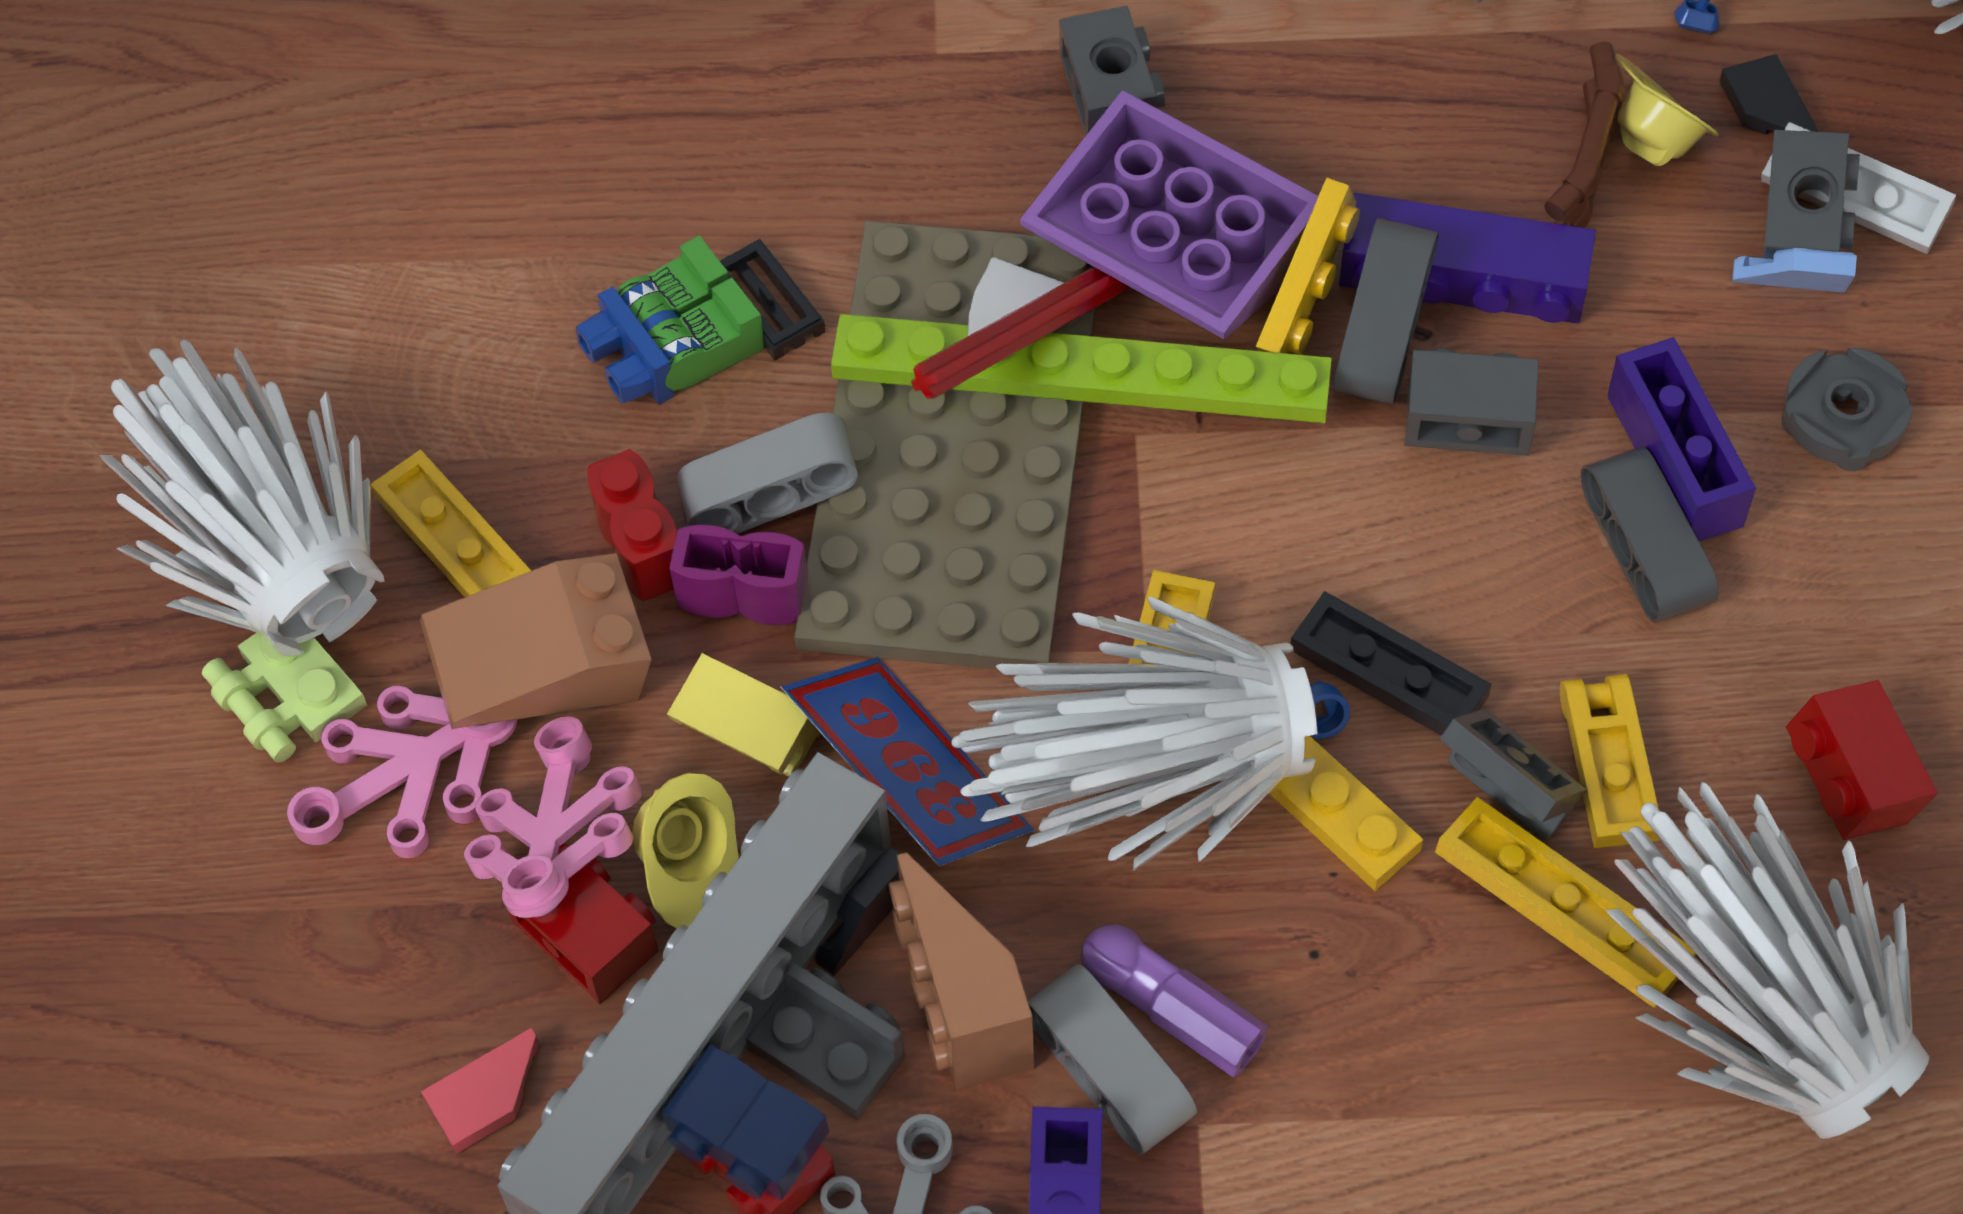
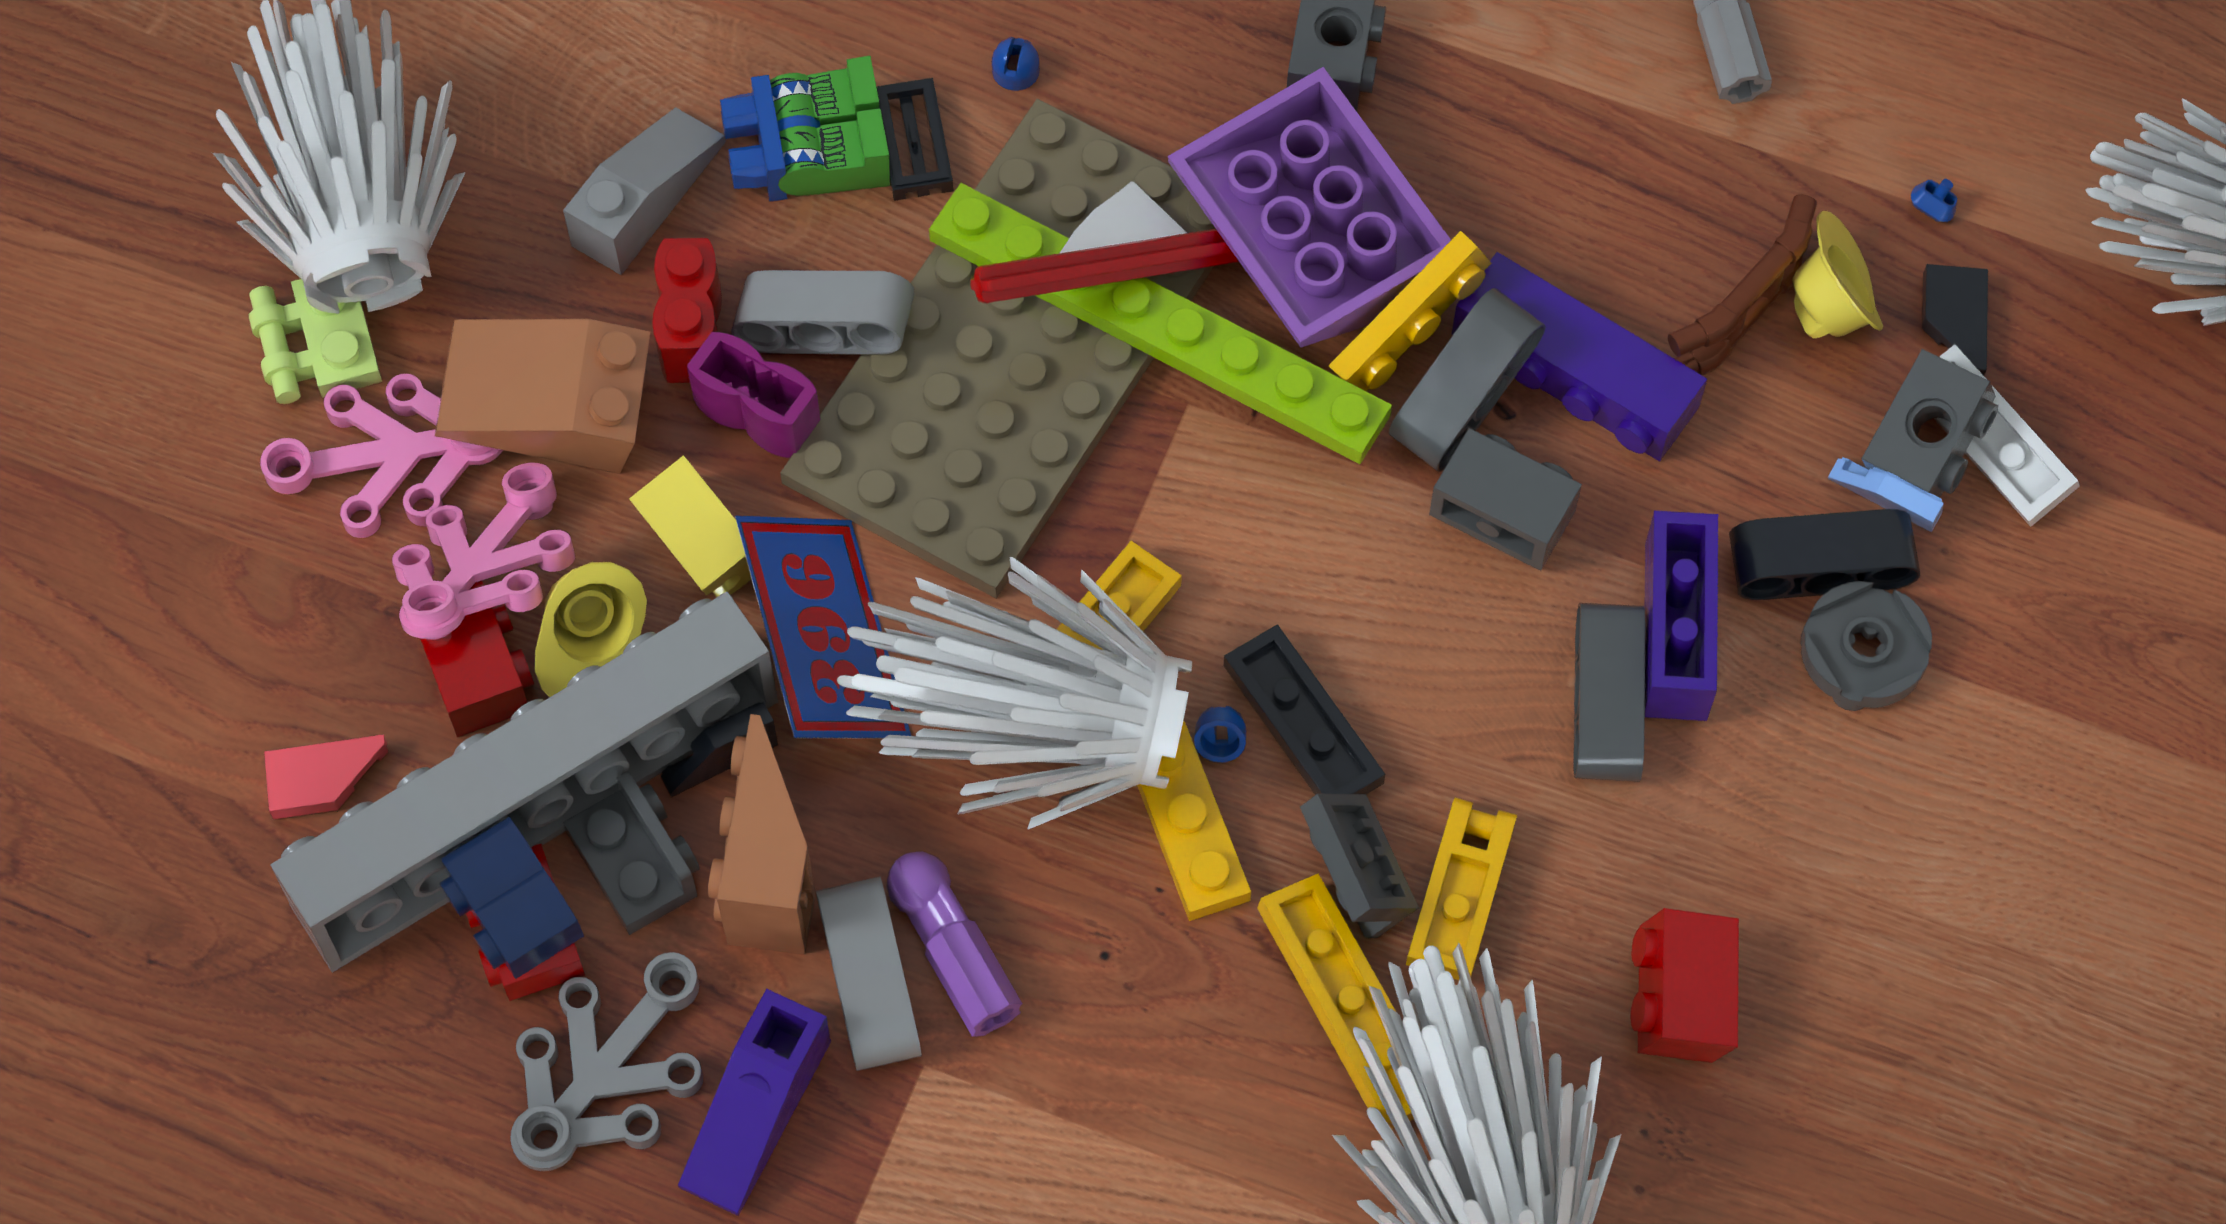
camera: 20 degrees right, 5 degrees up
yellow plate [370,449,531,597] -> none
none -> light grey slope [563,107,726,275]
none -> blue hinge [991,37,1040,91]
none -> black beam [1729,509,1920,600]

